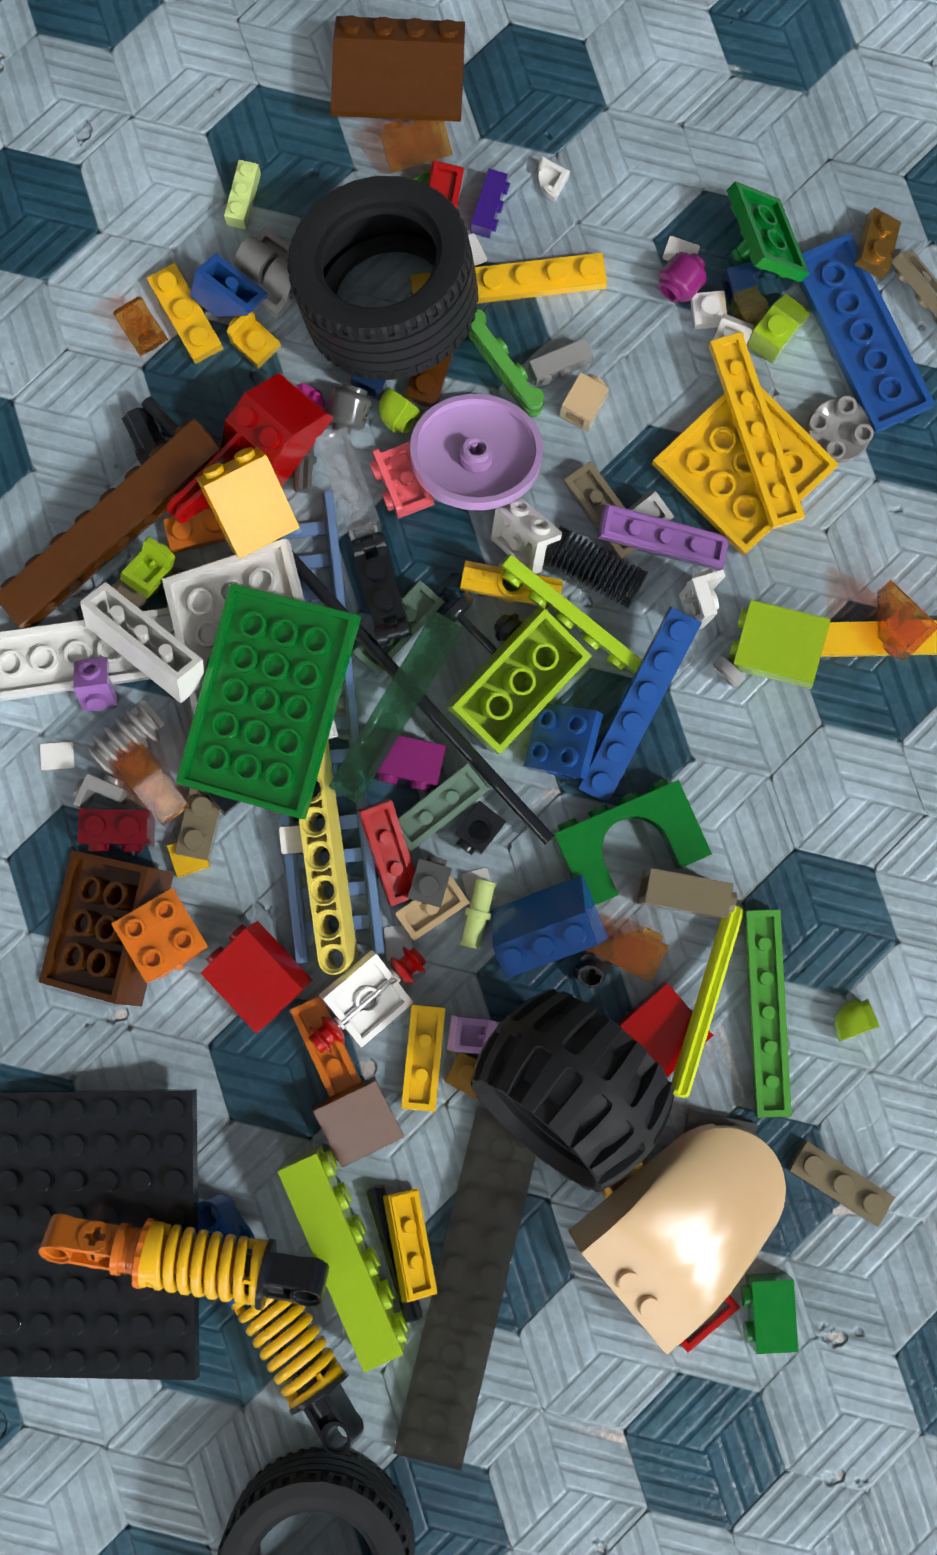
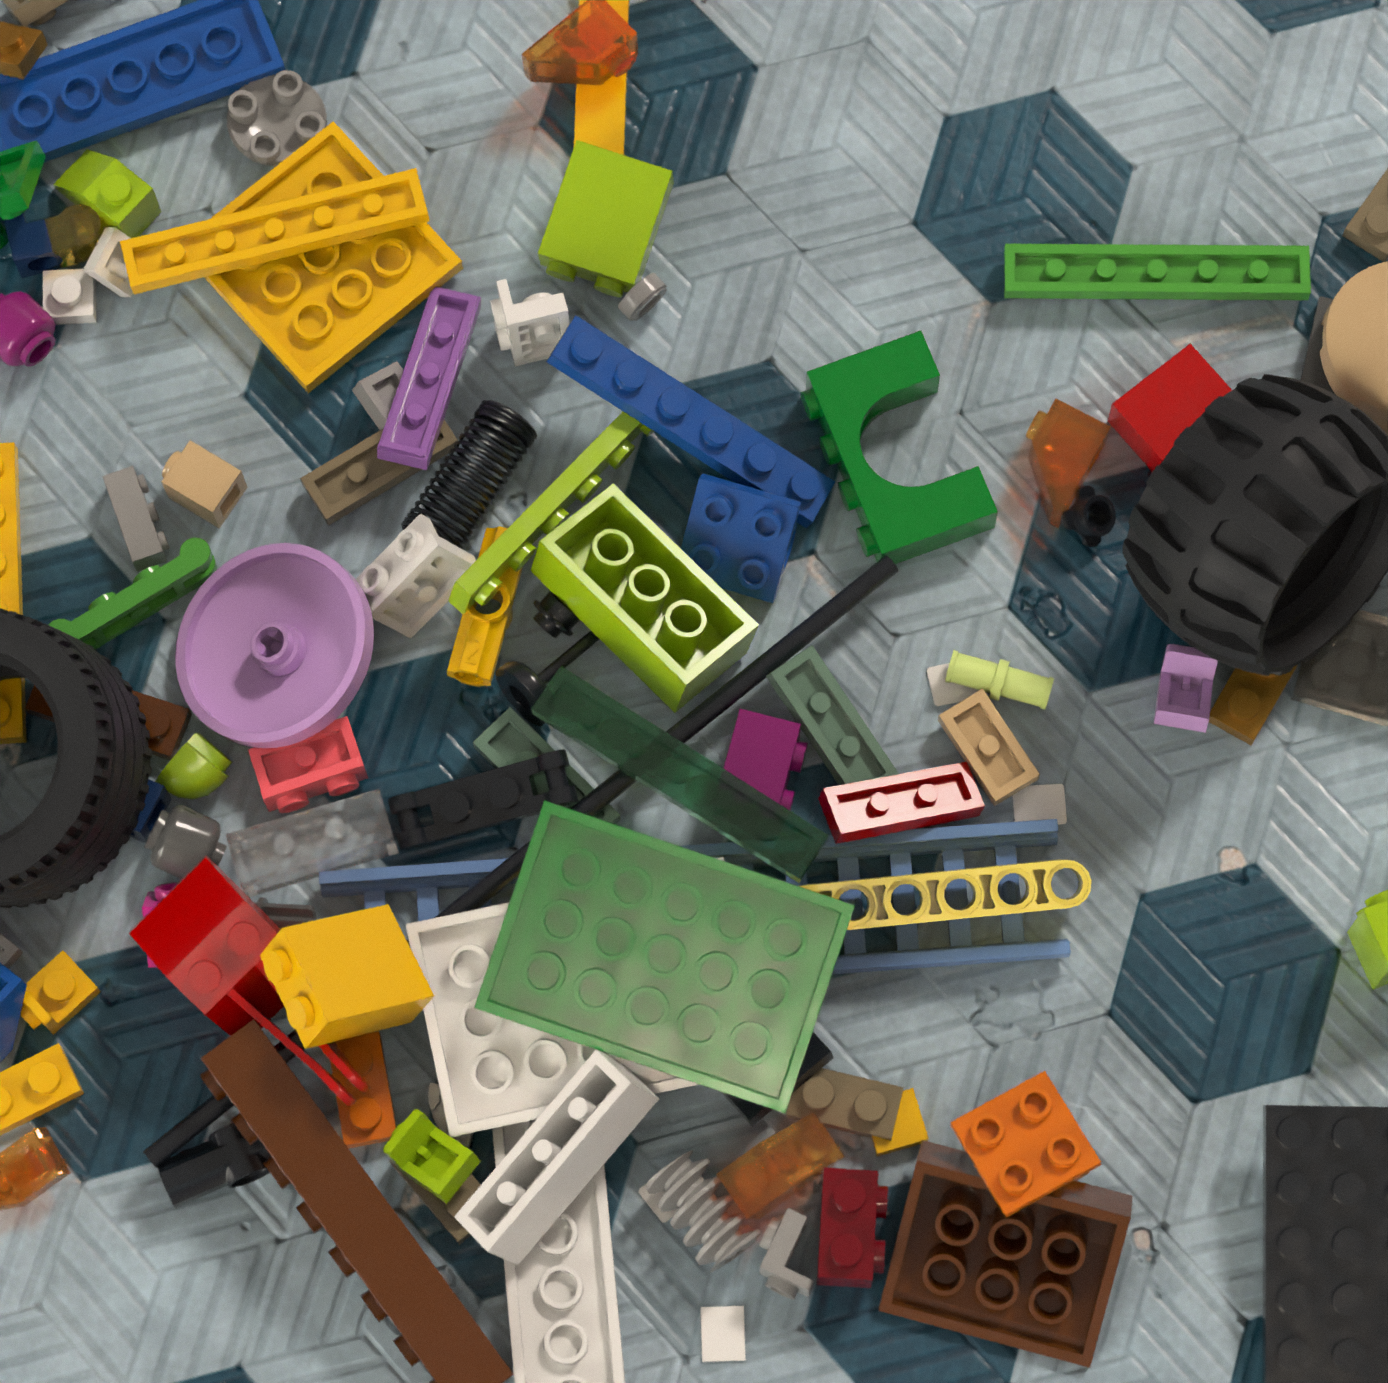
camera: 80 degrees left, 10 degrees down
medium lavender bracket [73,657,117,711] -> none
red brick [201,921,313,1034] -> none
white sticker [279,826,303,854] -> none
orange plate [290,996,362,1097] -> none
white plate [308,947,426,1054] -> none
tile [312,1076,404,1167] -> none
yellow plate [401,1004,446,1112] -> none
dark grey bracket [408,855,452,908] -> none
black brick [455,801,507,856] -> none
blue slope [491,875,609,979] -> none
dark tan brick [637,868,737,919] -> none
neon yellow axle [671,906,744,1098] -> none
lime piece [834,998,880,1042] -> none

